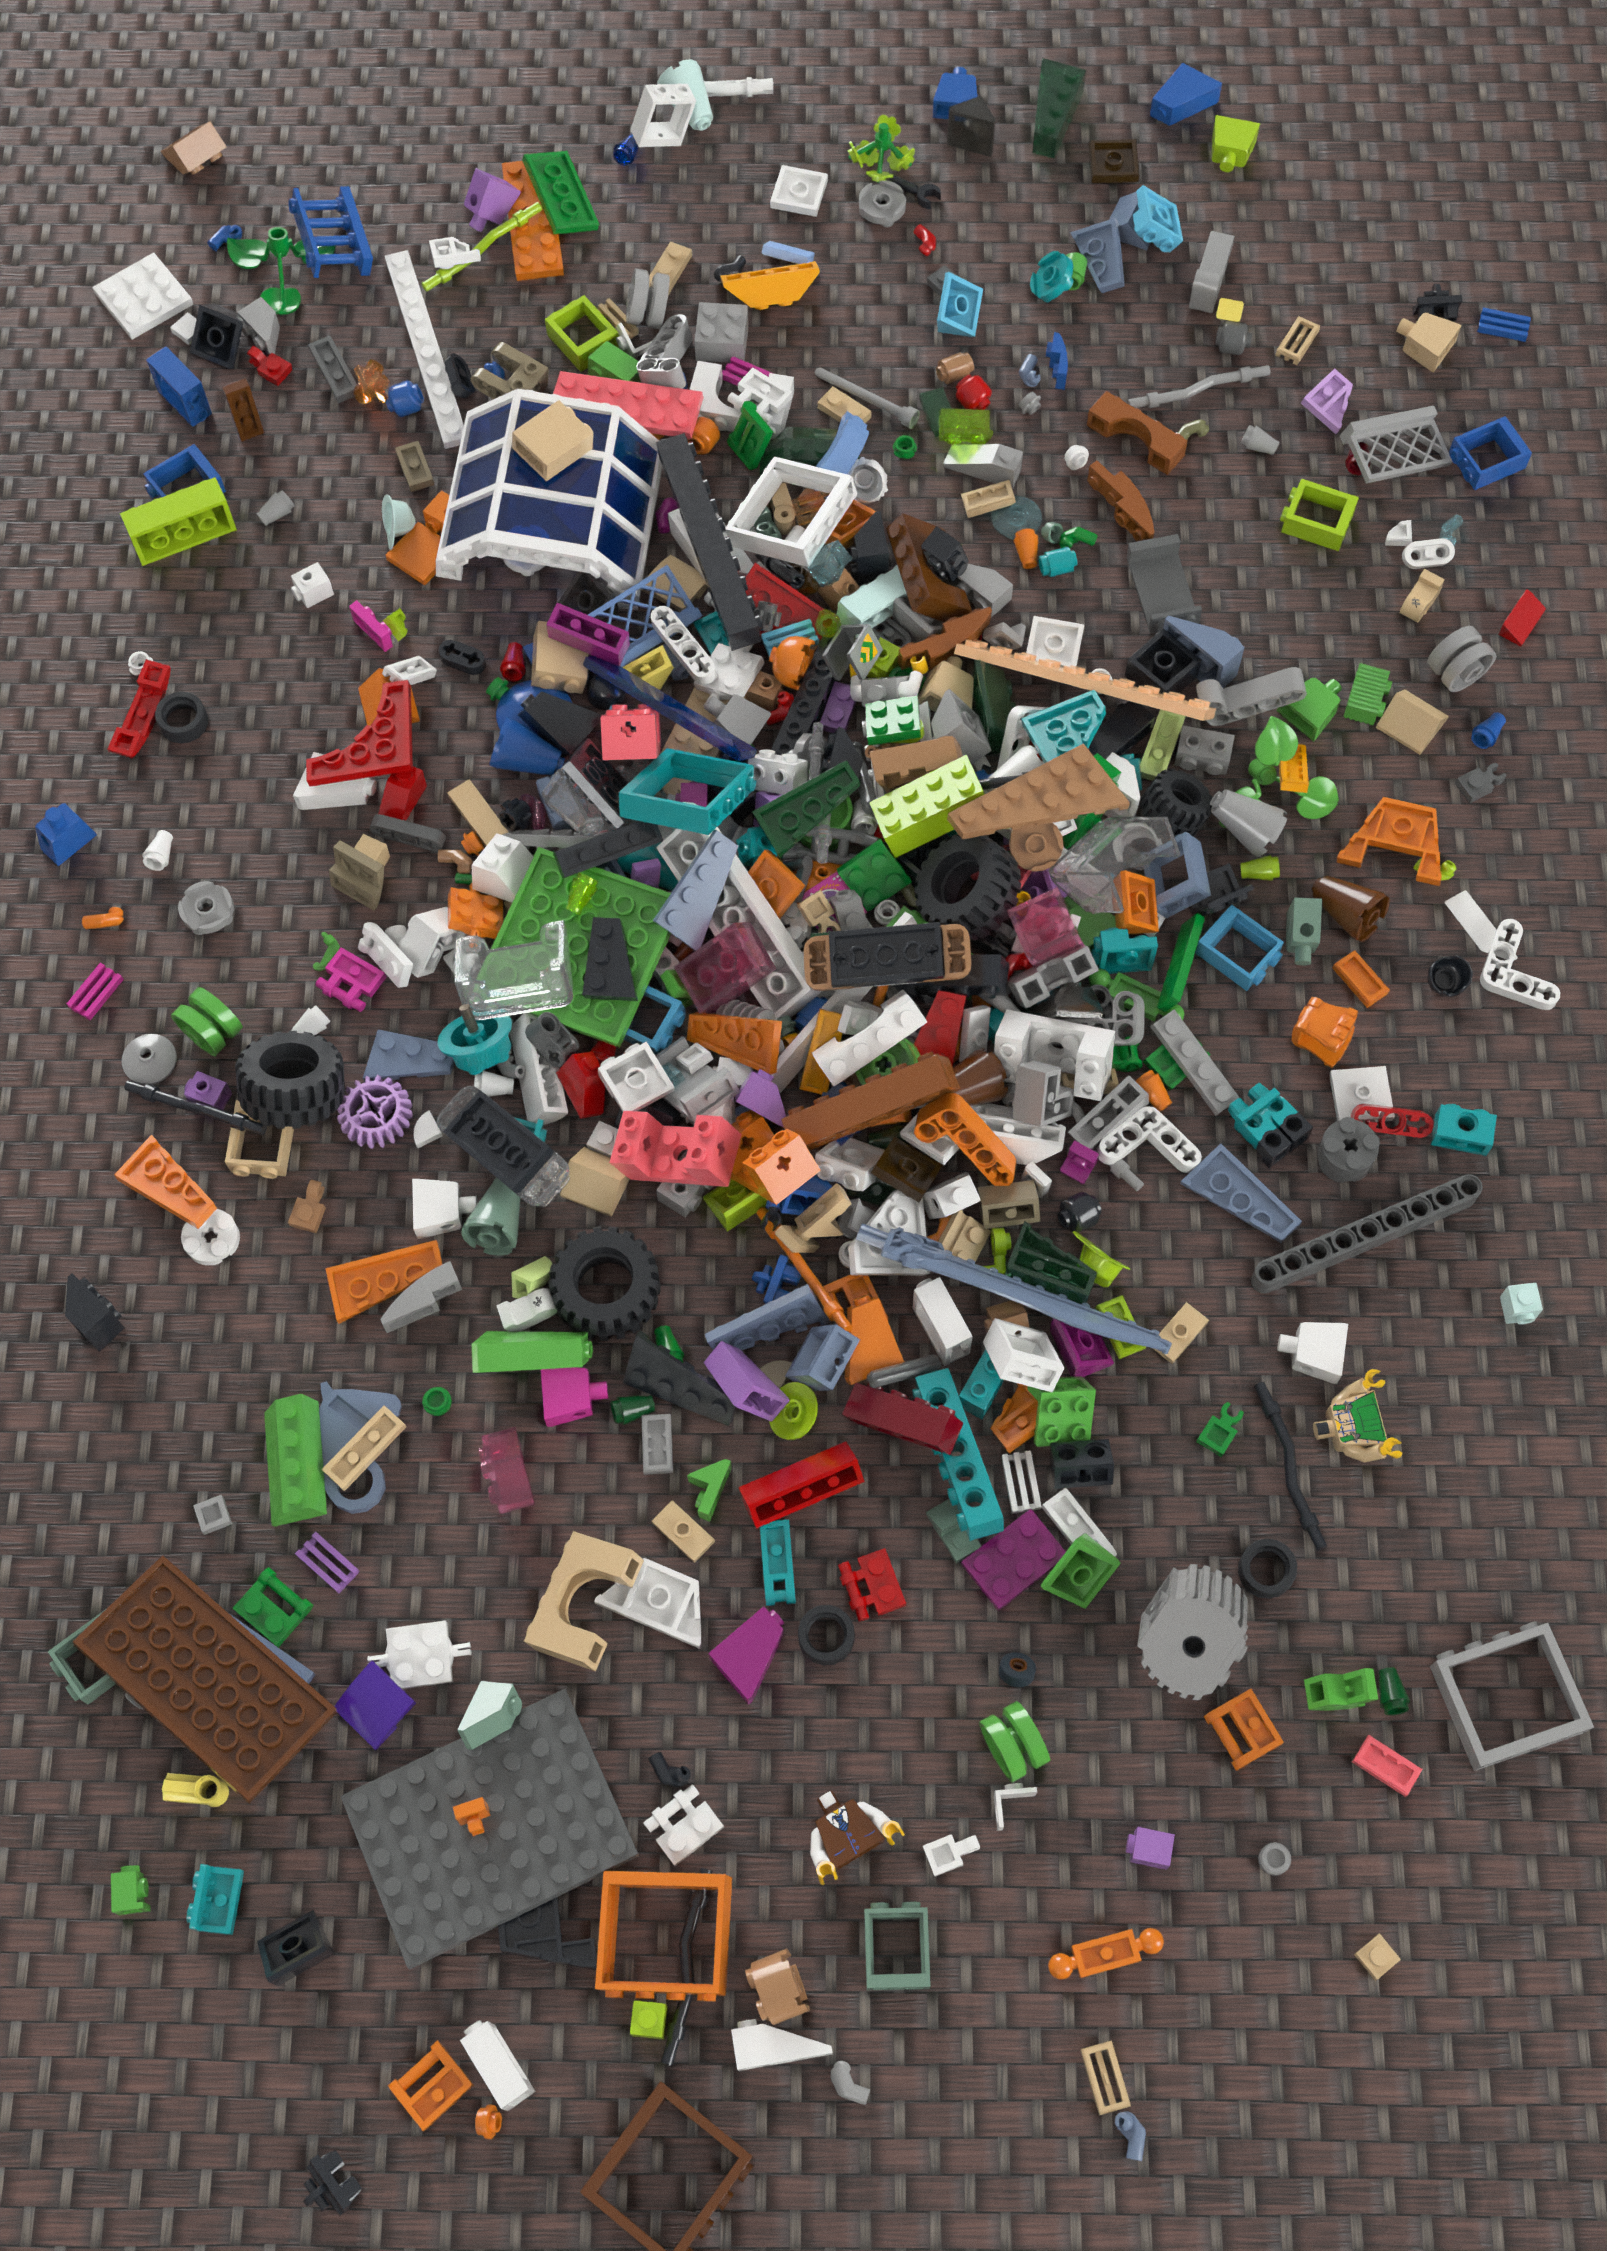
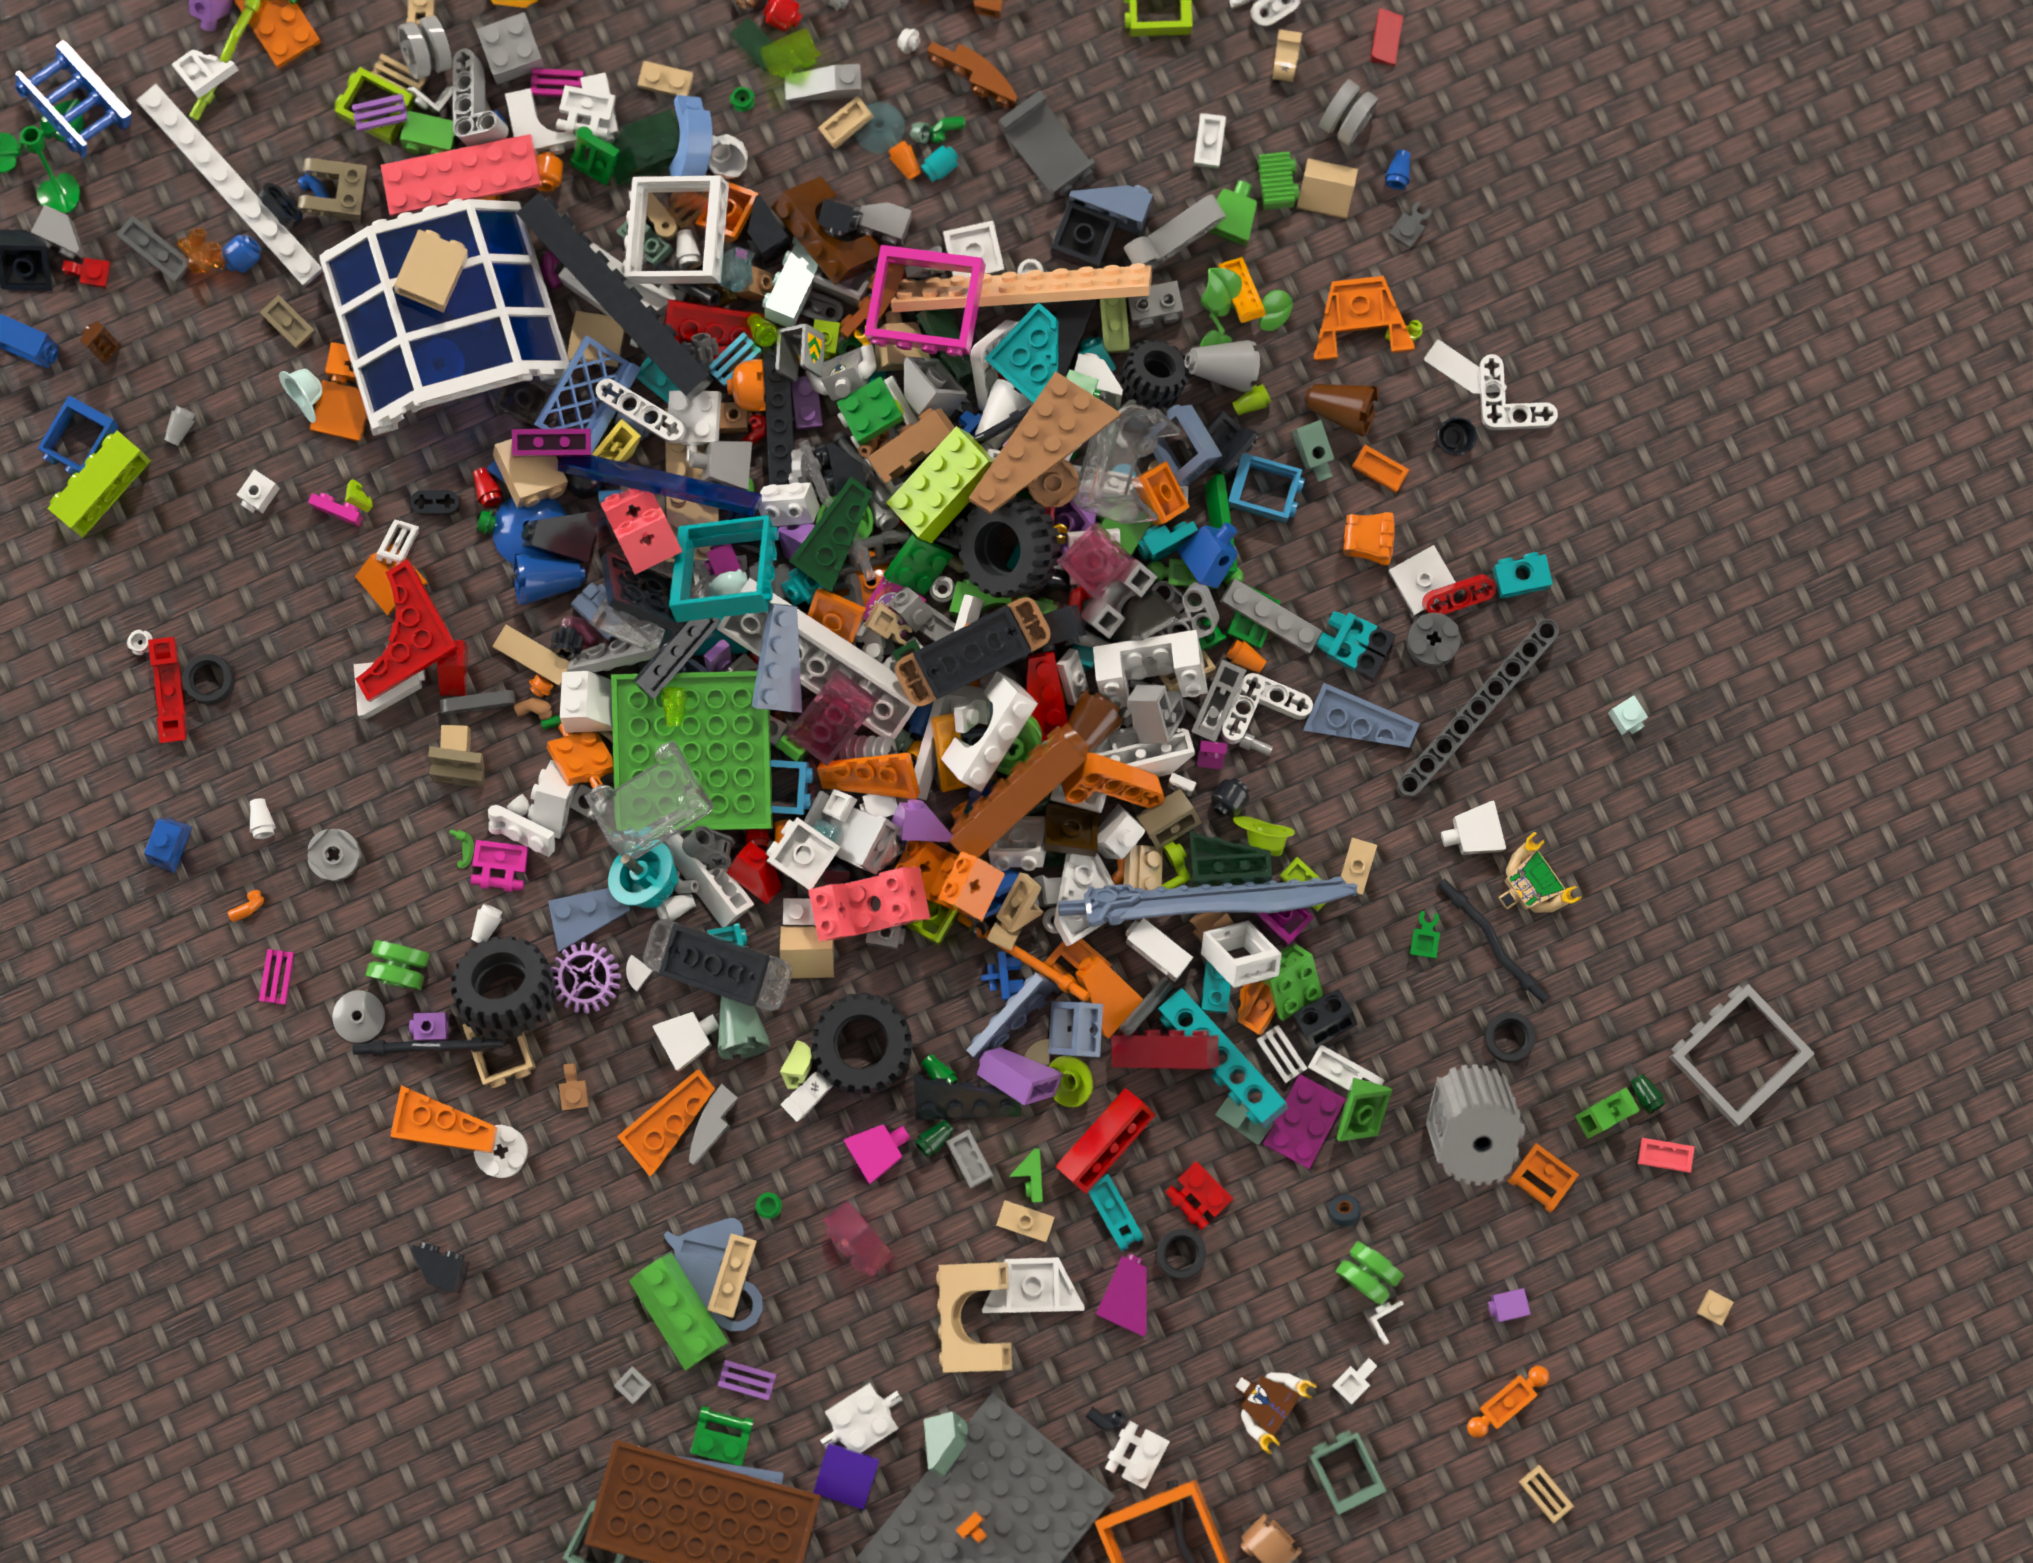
camera: 25 degrees left, 15 degrees up
bright green slope [472,1331,593,1373] -> none
black wing [582,917,638,1001] -> none
light grey piece [815,368,920,429] -> none
sand blue arm [1115,2111,1146,2161] -> none
light grey tile [1258,1842,1291,1876] -> none
none -> medium lavender tile [352,94,408,132]
none -> dark pink window [864,245,986,357]
none -> blue torso [1177,522,1237,588]
none -> white plate [1194,113,1226,169]

